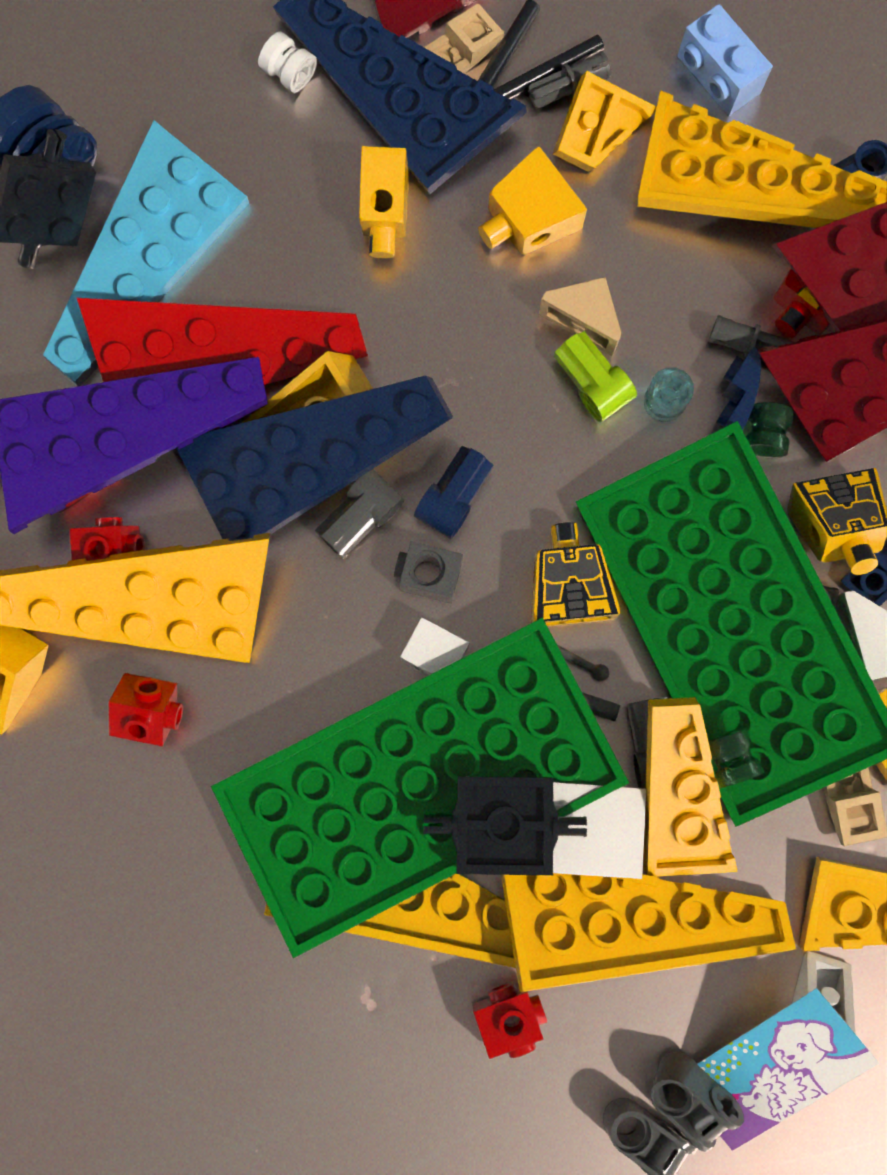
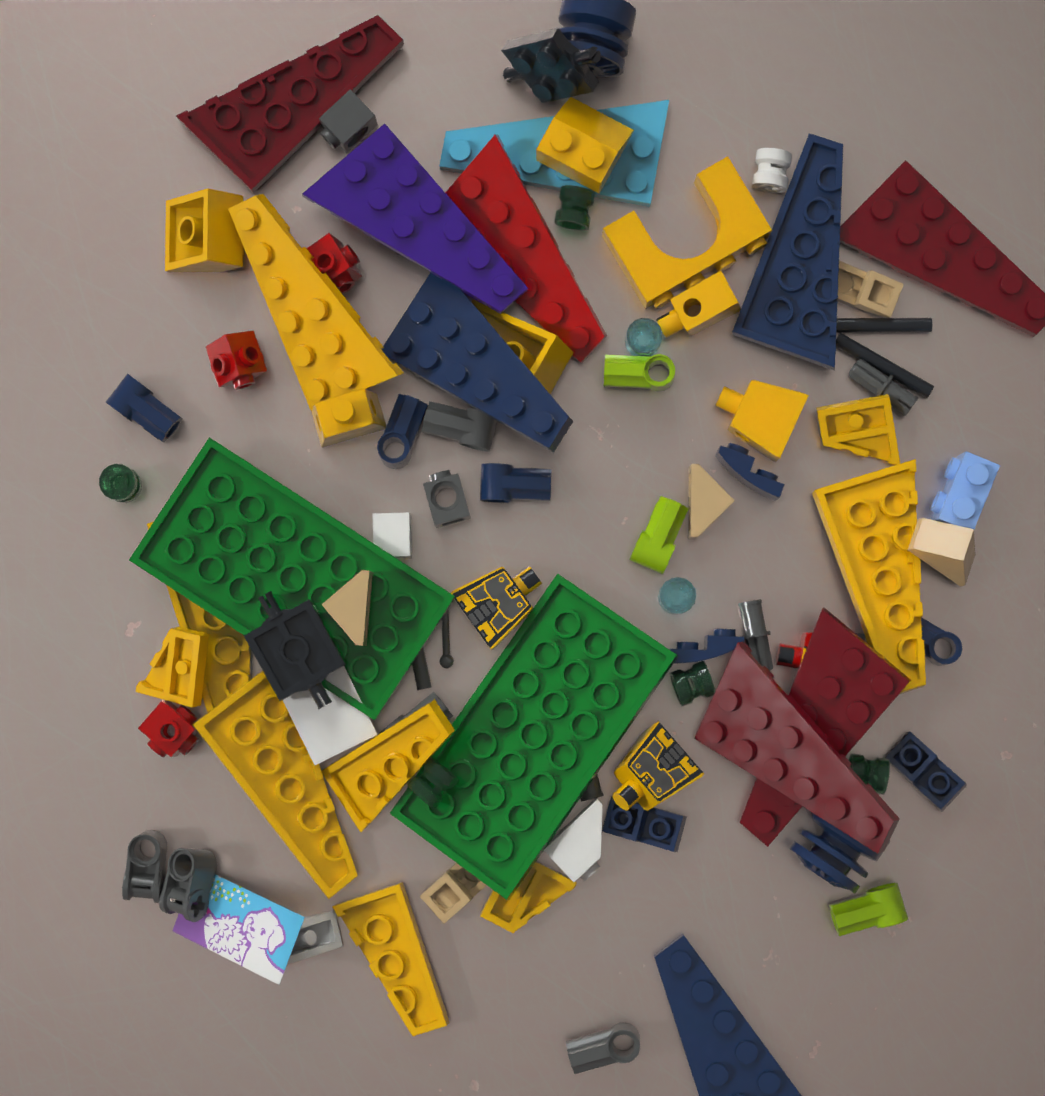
camera: 65 degrees right, 5 degrees up
none -> clear green wheel [99,464,142,503]
none -> dark blue piece [106,373,183,442]
none -> yellow wing [135,627,209,708]
none -> yellow torso [312,389,387,448]
none -> tan slope [322,570,373,646]
none -> dark blue piece [377,394,428,469]
none -> yellow slope [536,97,634,194]
none -> clear green wheel [554,185,595,231]
none -> yellow arch [602,156,772,309]
none -> lime piece [604,354,675,392]
none -> clear light blue wheel [625,318,662,356]
none -> dark blue slope [715,443,785,501]
none -> tan slope [908,518,976,587]

